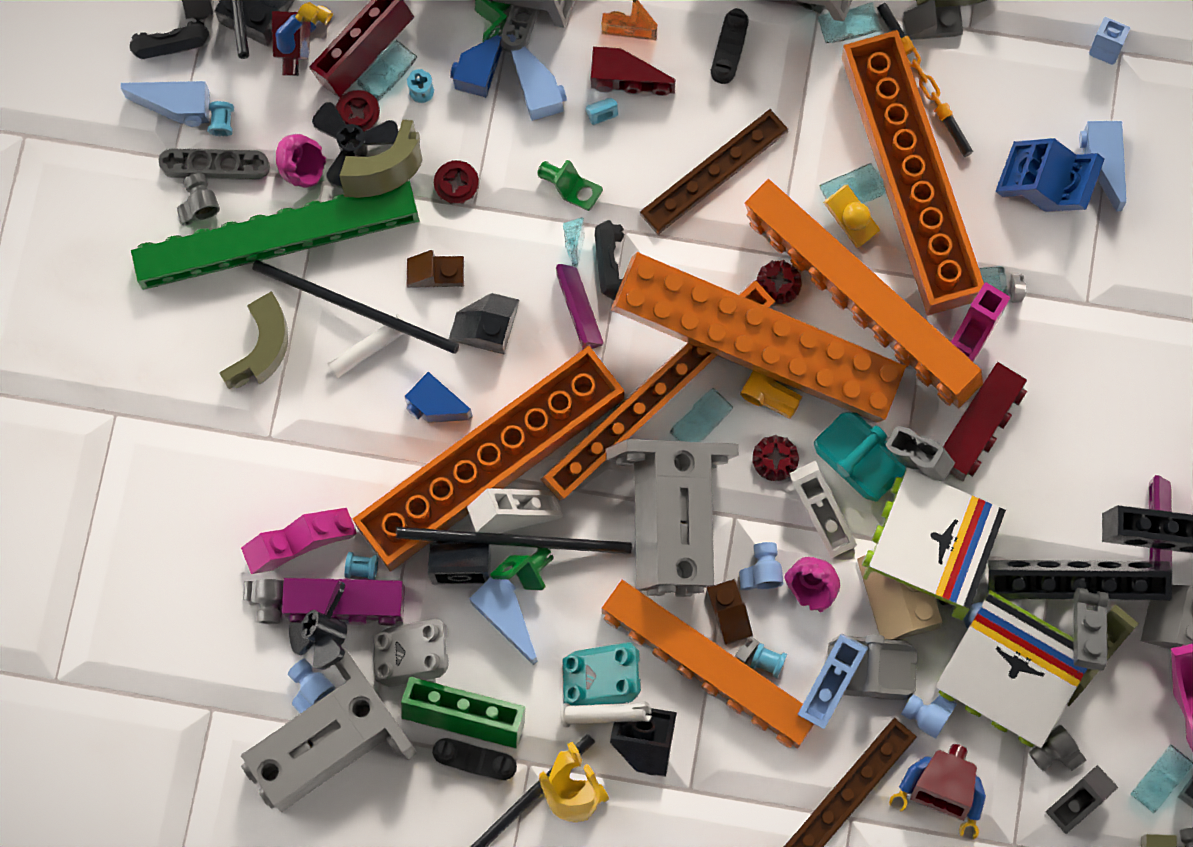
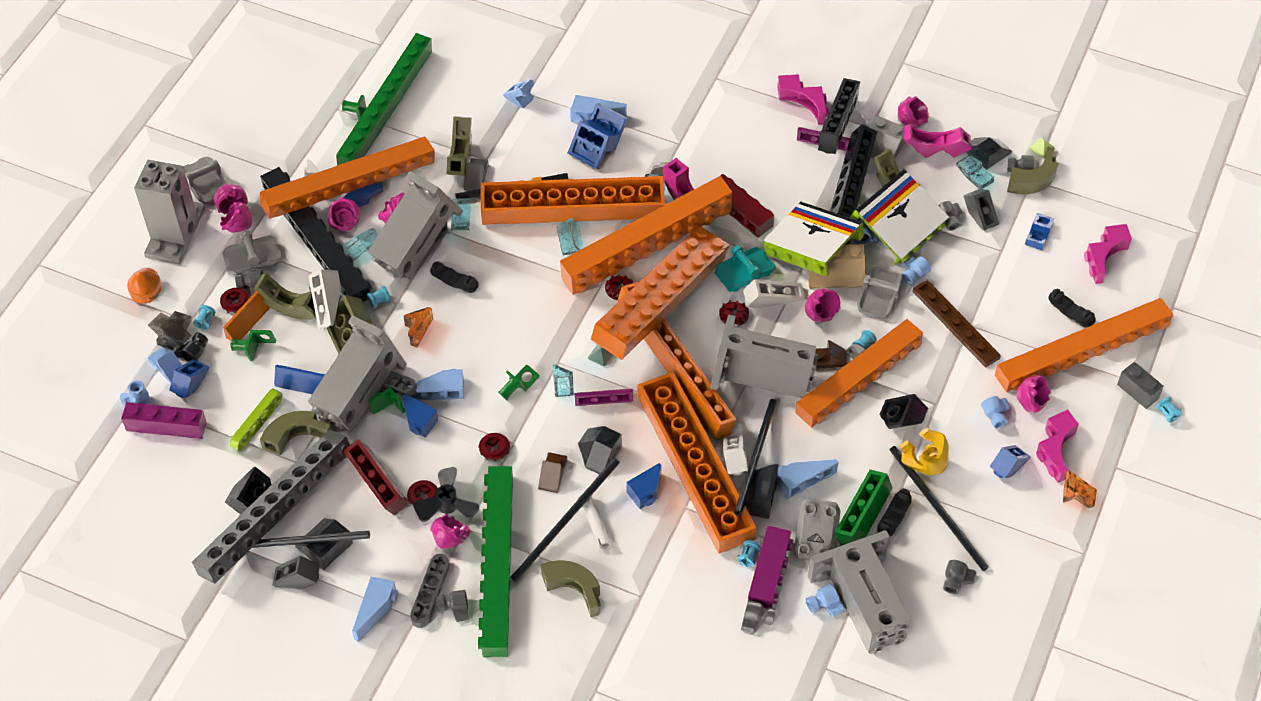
camera: 80 degrees left, 20 degrees down
black piece [129,20,209,59] -> none
medium azure bush [207,101,234,136] -> none
dark pink arch [241,507,357,574] -> none
torso [272,2,333,76] -> none
black piece [289,581,347,670] -> none
olive arch [340,120,423,197] -> none
clear light blue slope [357,39,417,101] -> none
medium azure bush [407,69,434,103] -> none
green bracket [490,548,554,590] -> none
white pin [560,702,651,727] -> none
teal shield [562,642,641,706] -> none
medium azure slope [585,97,618,125] -> none
dark red slope [590,46,676,96] -> none
black piece [594,220,624,300] -> none
reddish brown tile [640,109,788,235] -> none
clear light blue slope [670,388,734,442] -> none
light blue piece [739,542,784,591] -> none
light orange piece [740,371,803,420] -> none
light blue slope [798,633,868,729] -> none
yellow tile [823,185,881,248] -> none
dark grey brick [885,427,955,481] -> none
dark red torso [889,744,986,840] -> none
dark grey plate [1074,588,1109,671] -> none

